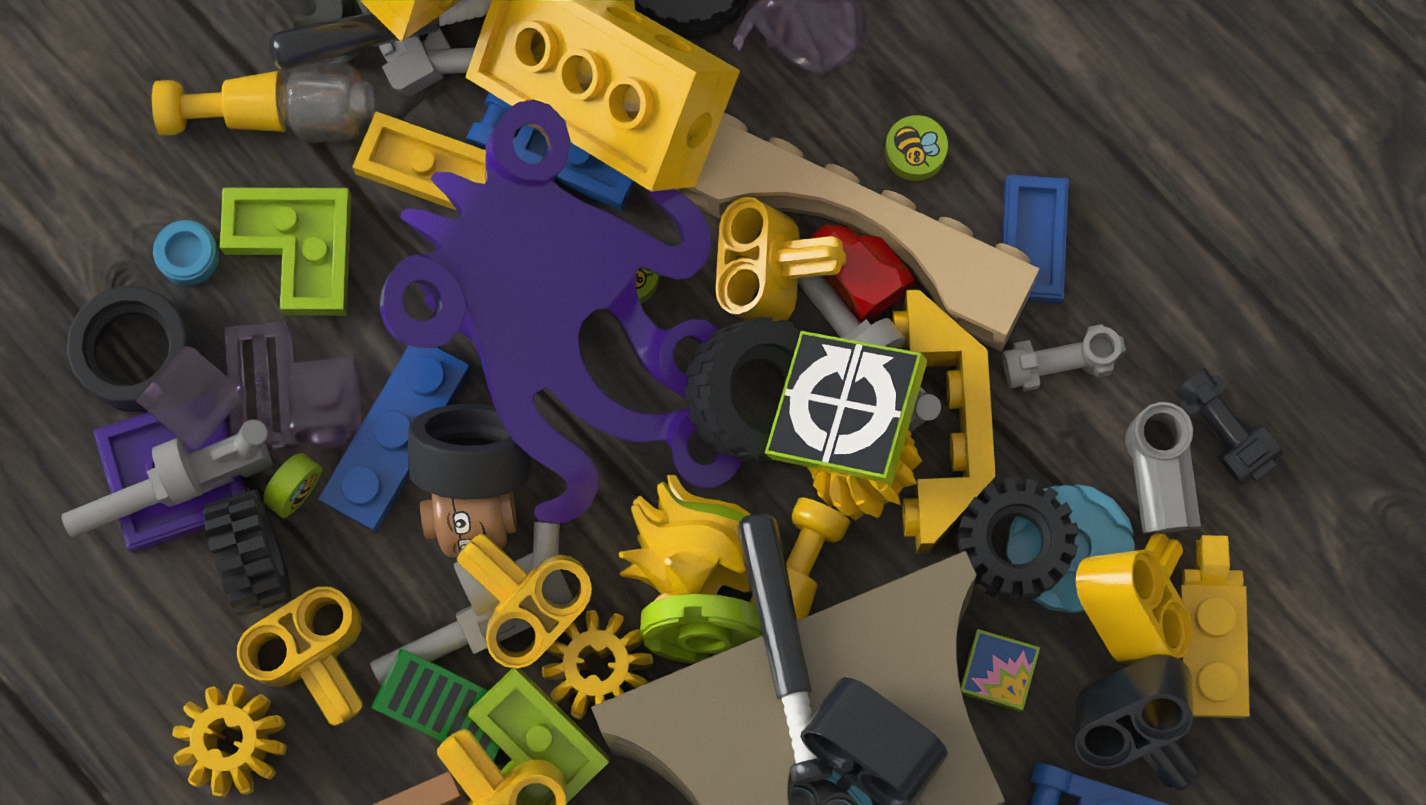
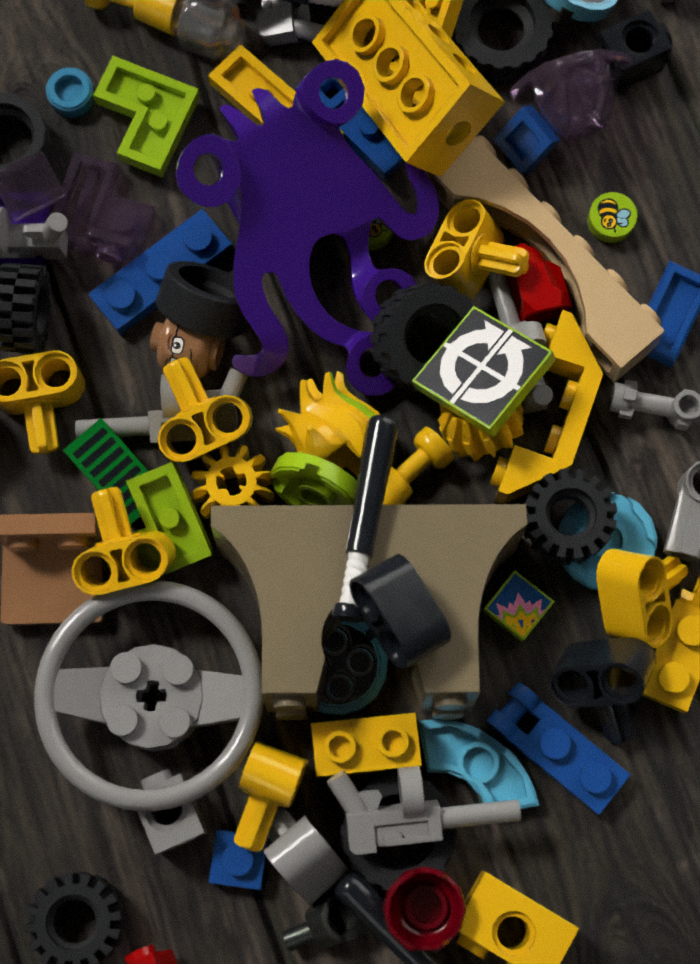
camera: 20 degrees right, 0 degrees up
lime tile [263,453,323,518] -> none
none -> blue plate [493,105,561,175]

